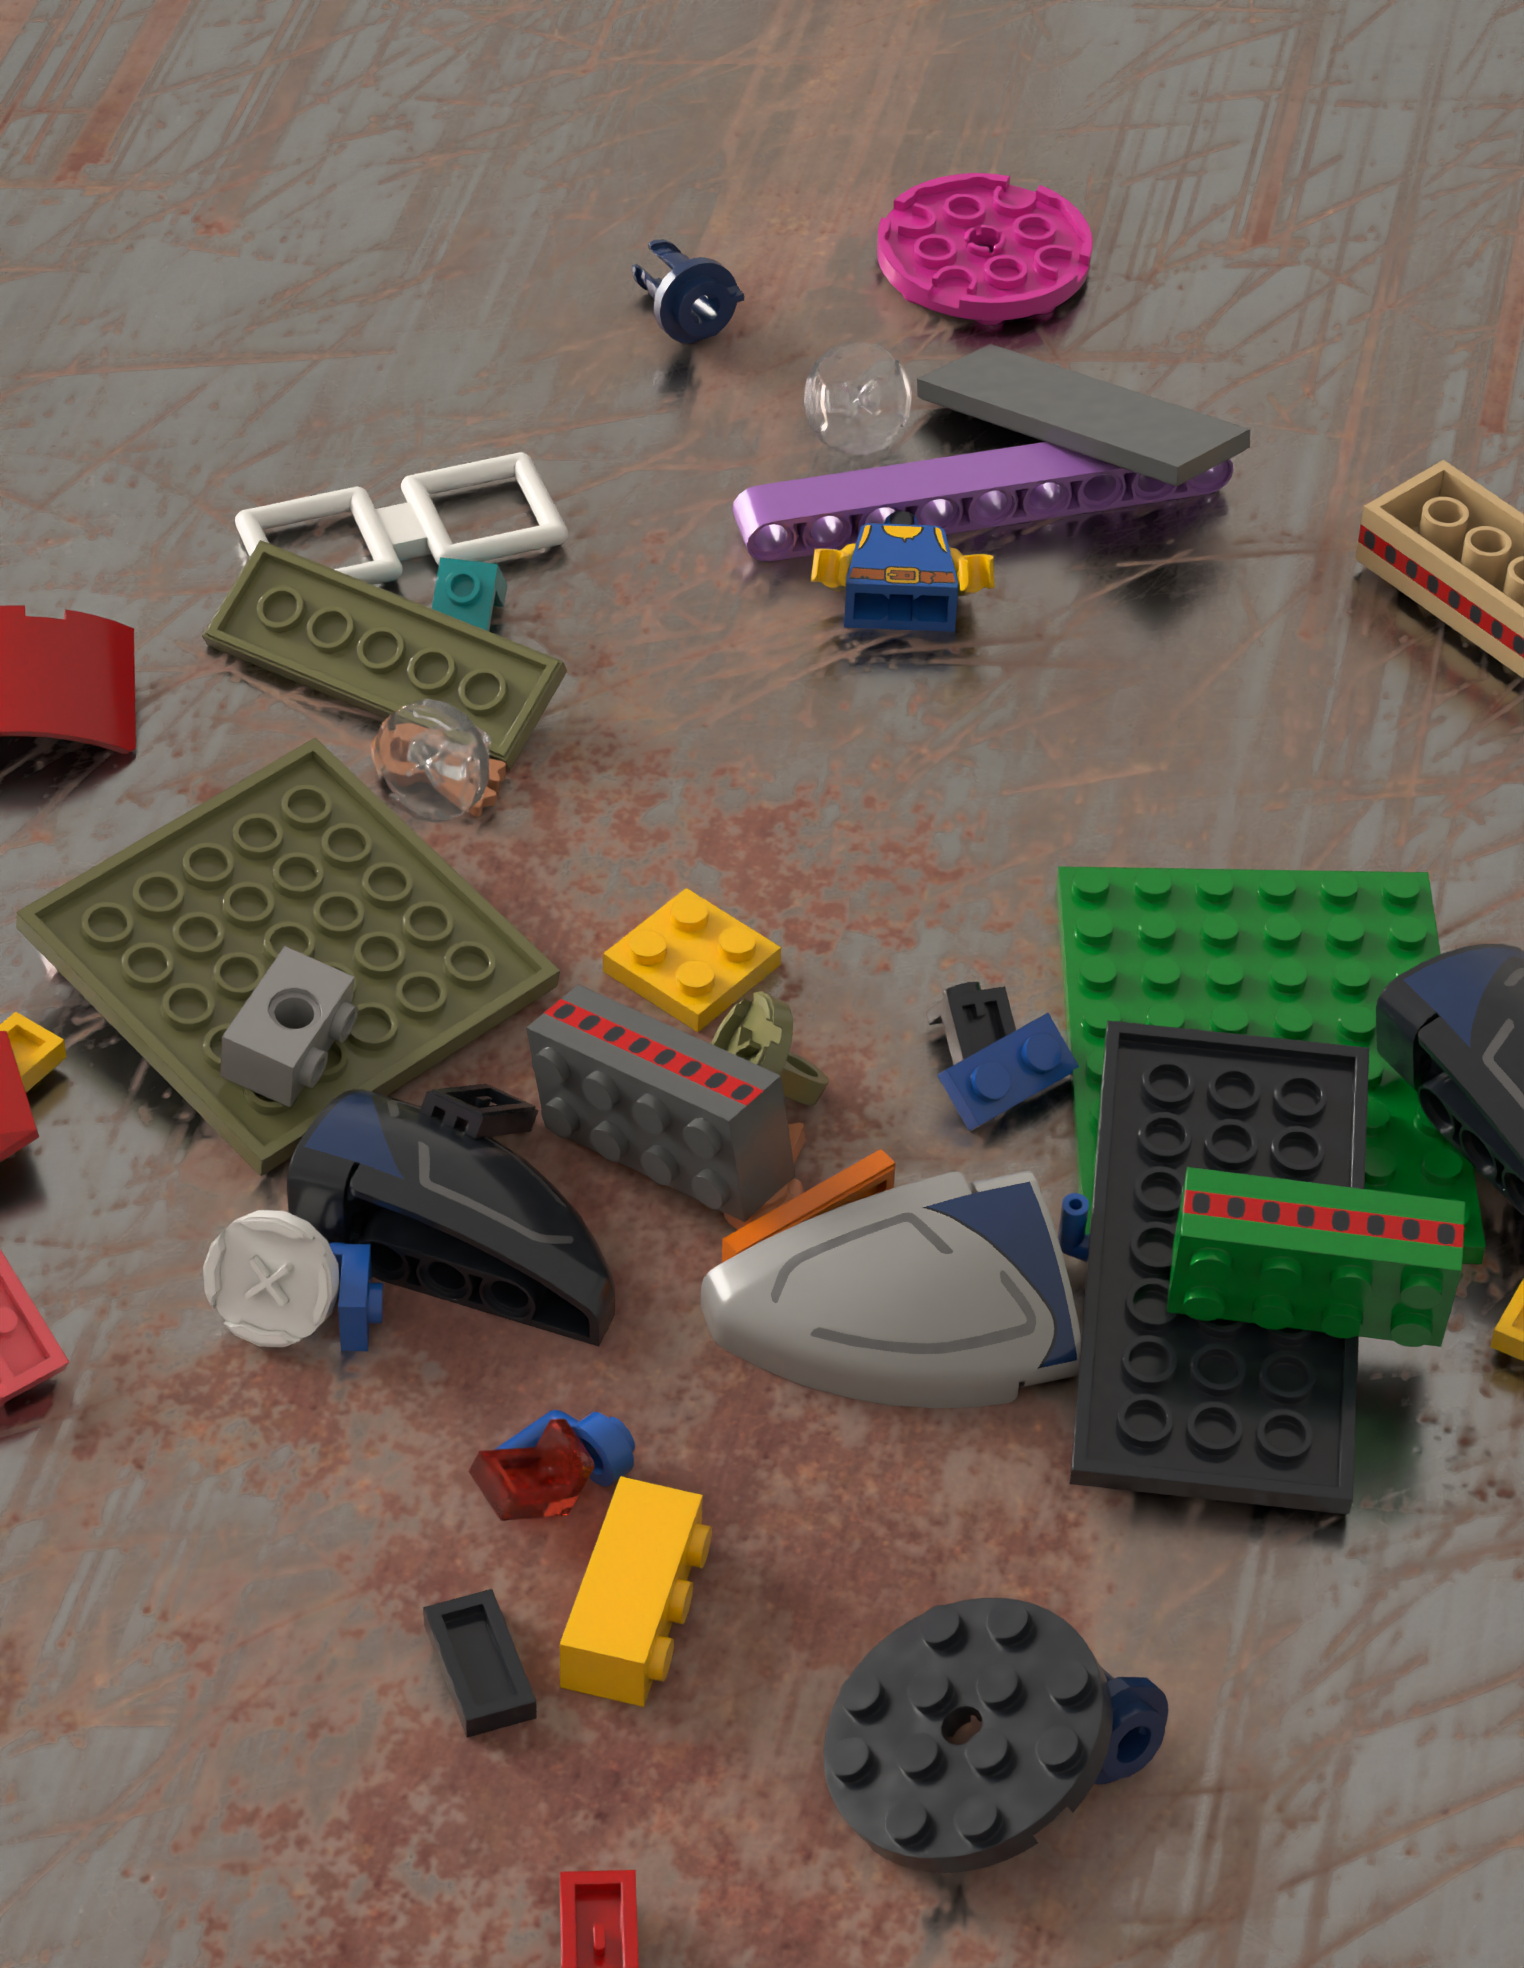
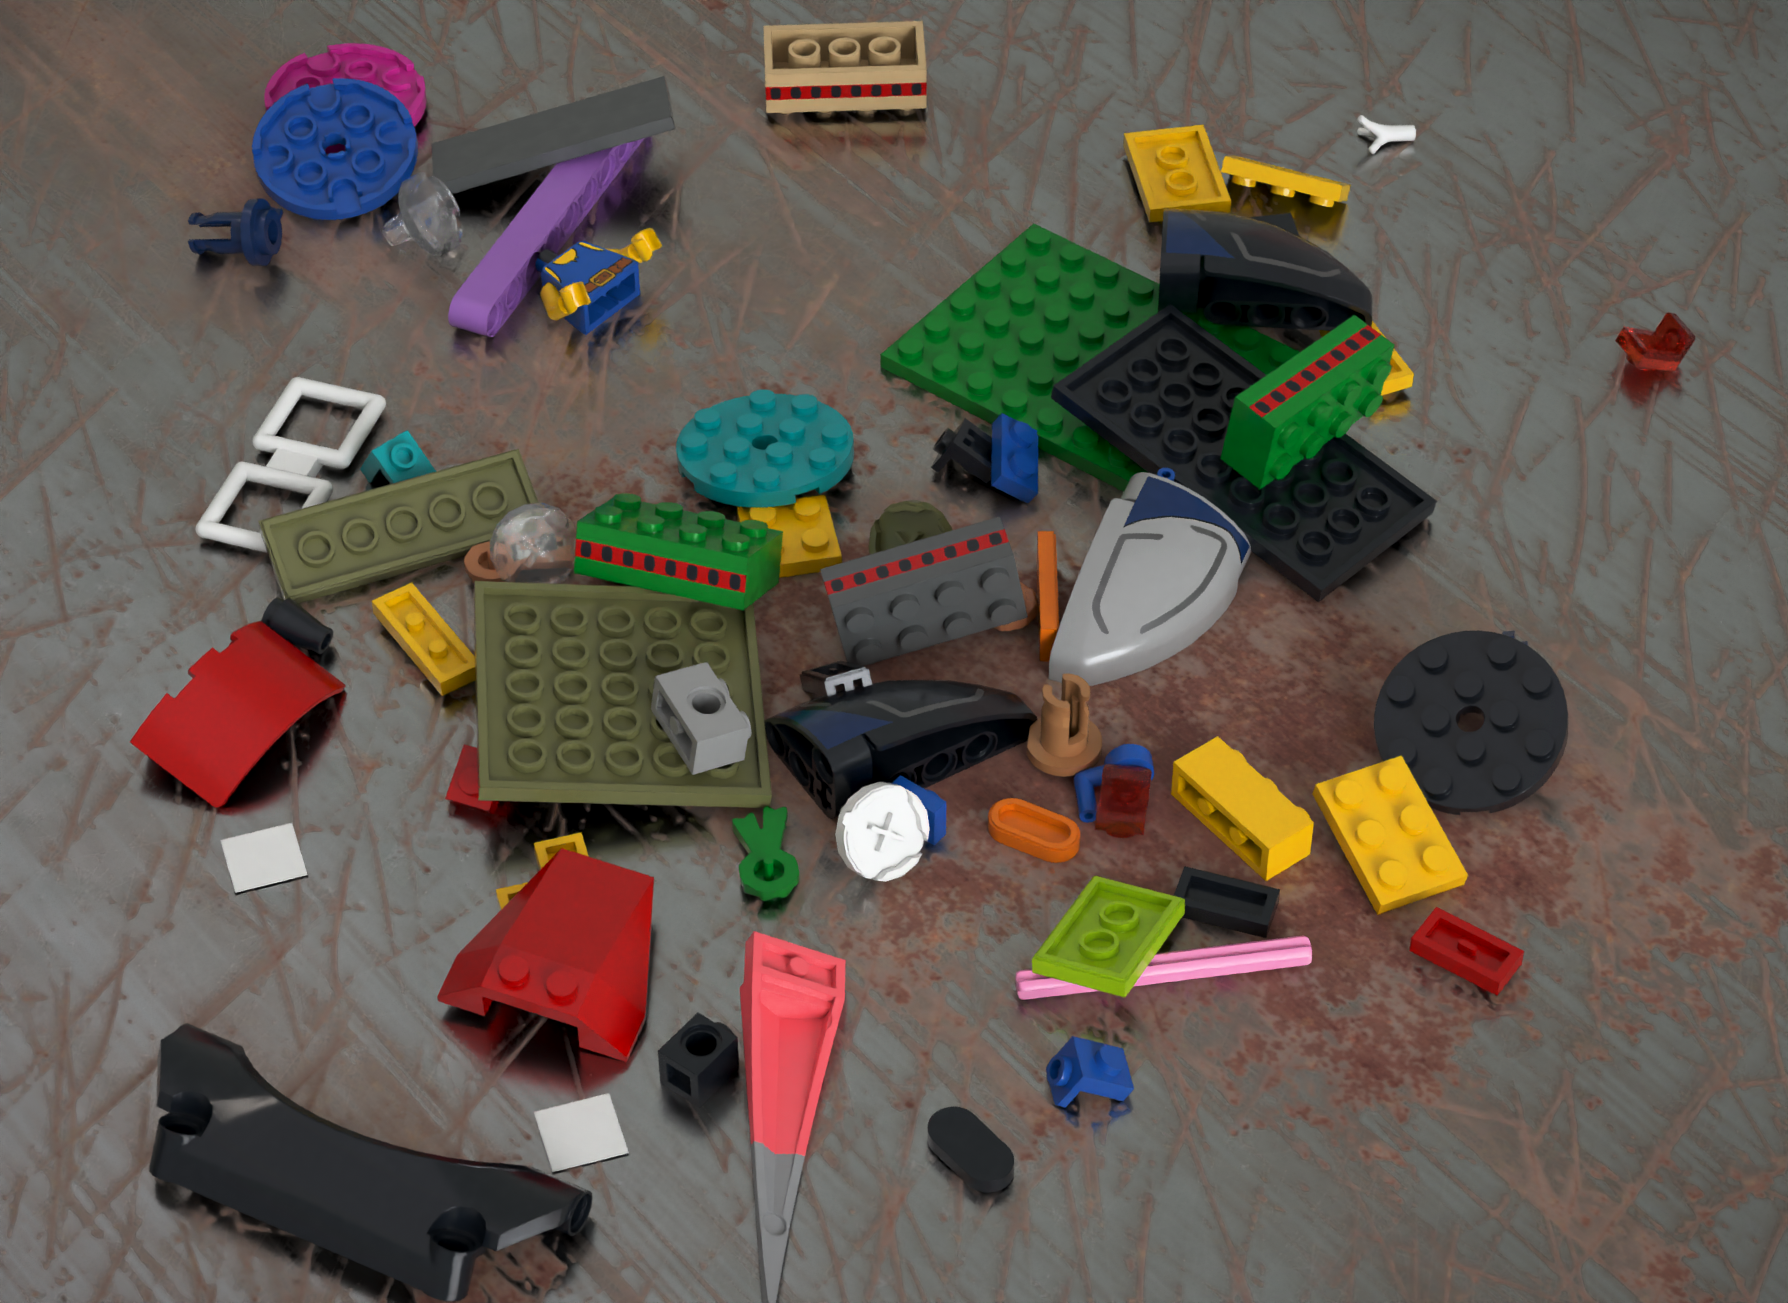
camera: 50 degrees left, 0 degrees up
none -> blue plate [252,78,418,220]
none -> black cone [261,597,333,654]
none -> yellow plate [372,582,475,696]
none -> green brick [574,493,783,610]
none -> teal plate [676,389,854,507]
none -> green piece [732,806,799,901]
none -> orange tile [988,798,1080,863]
none -> bright pink axle [1015,935,1312,1000]
none -> medium nougat piece [1027,673,1102,777]
none -> lime tile [1032,876,1185,997]
none -> blue bracket [1046,1036,1134,1107]
none -> yellow plate [1312,755,1468,915]

